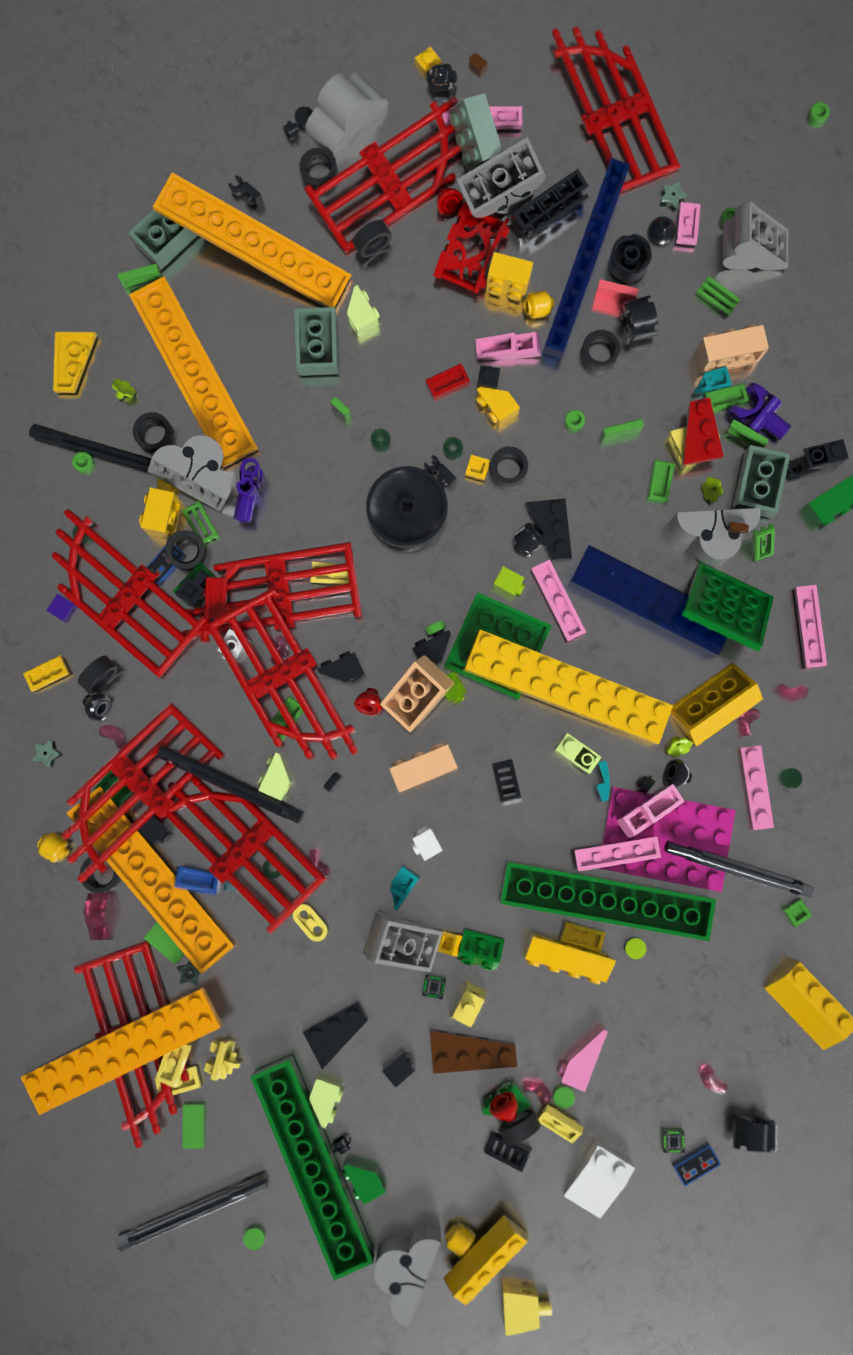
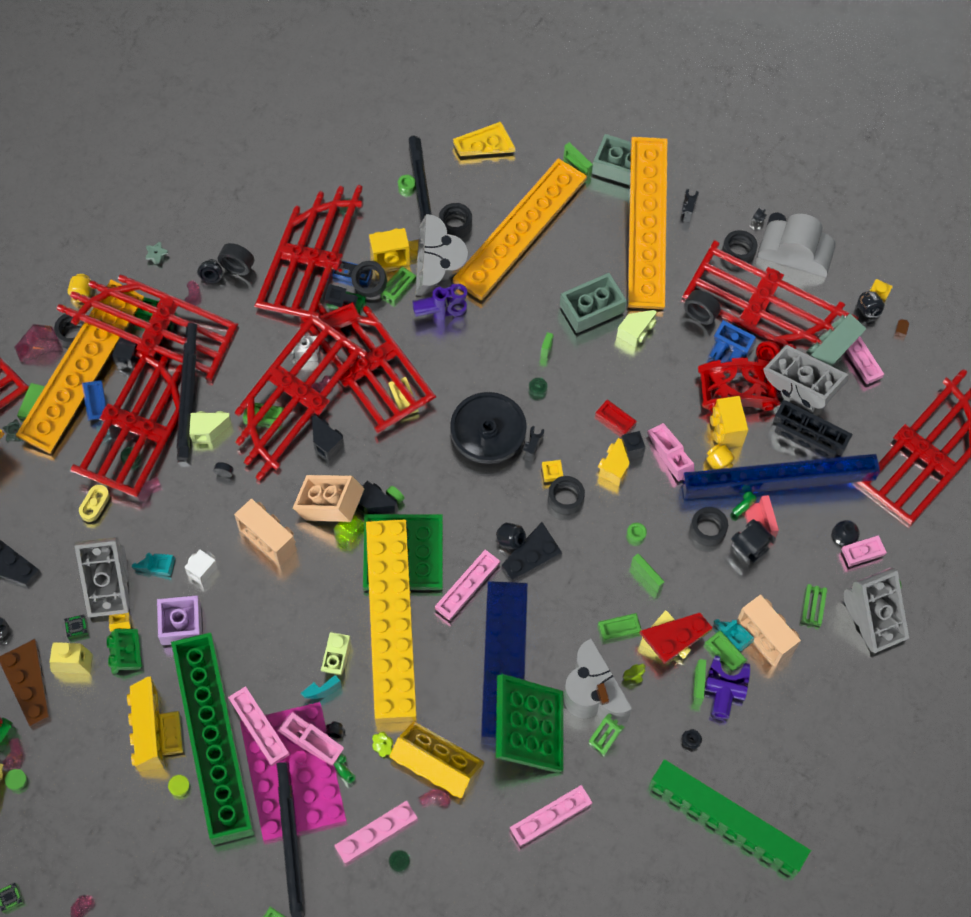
camera: 60 degrees right, 20 degrees down
yellow plate [23,655,70,692] -> none
dark purple tile [46,593,76,622] -> none
lime plant [111,379,136,399] -> none
red brick [354,688,382,715] -> none
clear green plate [443,437,463,458] -> none
black slope [492,759,522,806] -> none
lime brick [493,566,525,598] -> none
bright pink slope [558,1026,608,1092] -> none
black brick [608,234,652,283] -> none
sand green plate [661,182,687,207] -> none
black brick [664,758,692,787] -> none
sand green brick [732,445,790,518] -> none
clear pink arm [776,683,809,702] -> none
black slope [803,439,849,469] -> none
none -> lavender brick [157,596,202,645]
none -> green arm [333,753,356,783]
none -> blue brick [708,320,756,362]
none -> green arm [732,491,756,517]

